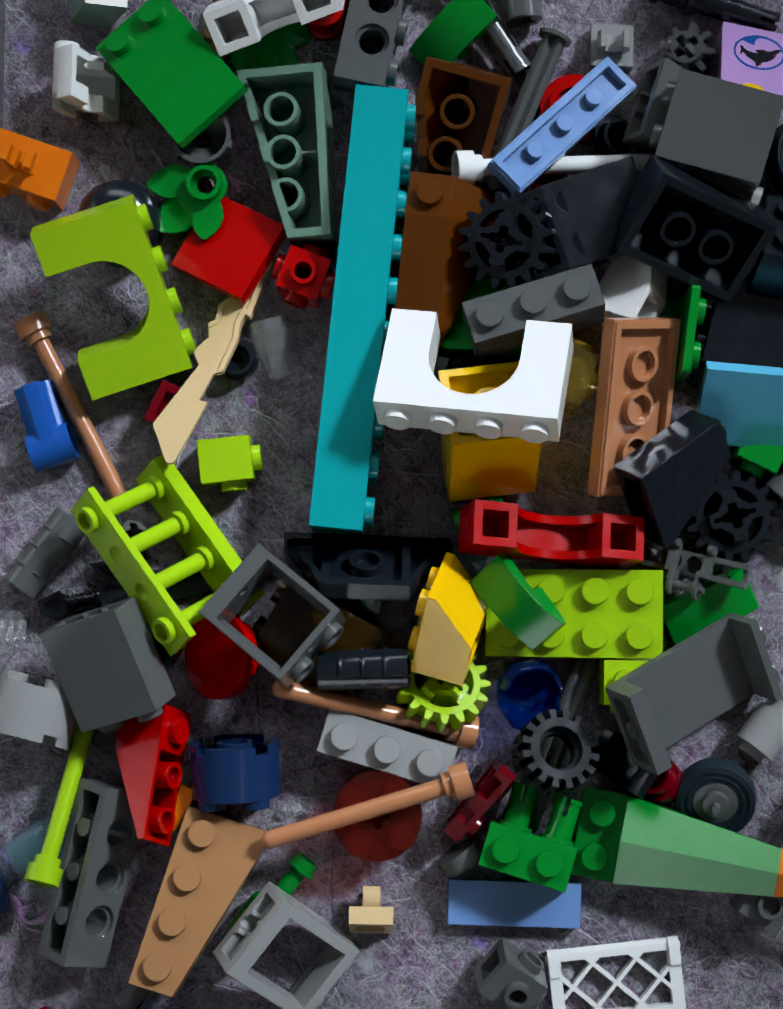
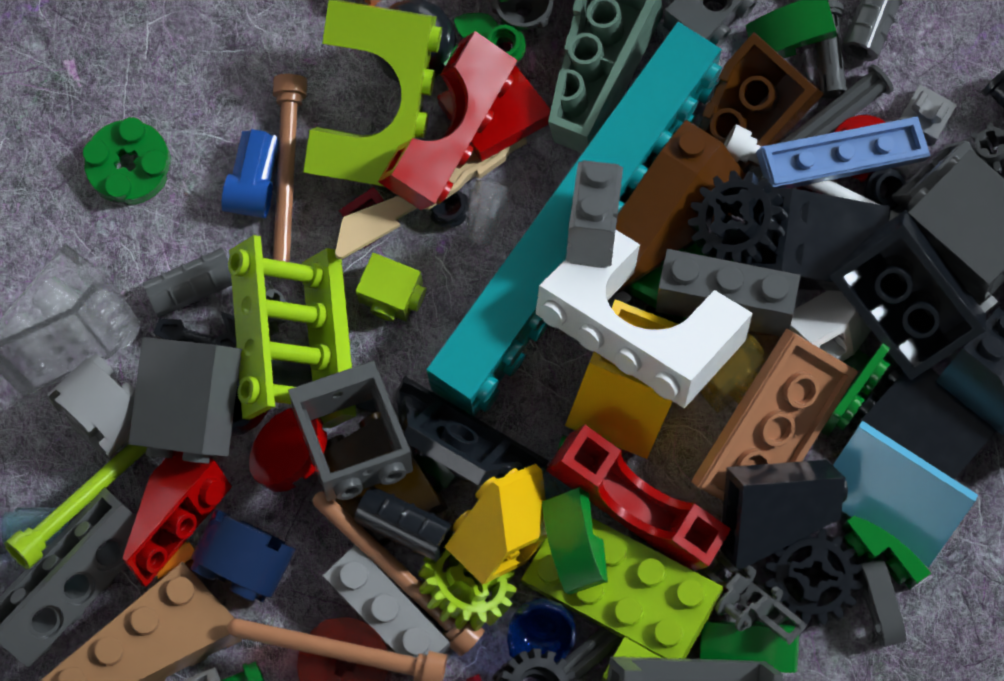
camera: 35 degrees right, 10 degrees down
red brick [272,243,335,310] -> none
none -> arch [378,31,517,210]
none -> dark grey brick [566,160,623,268]

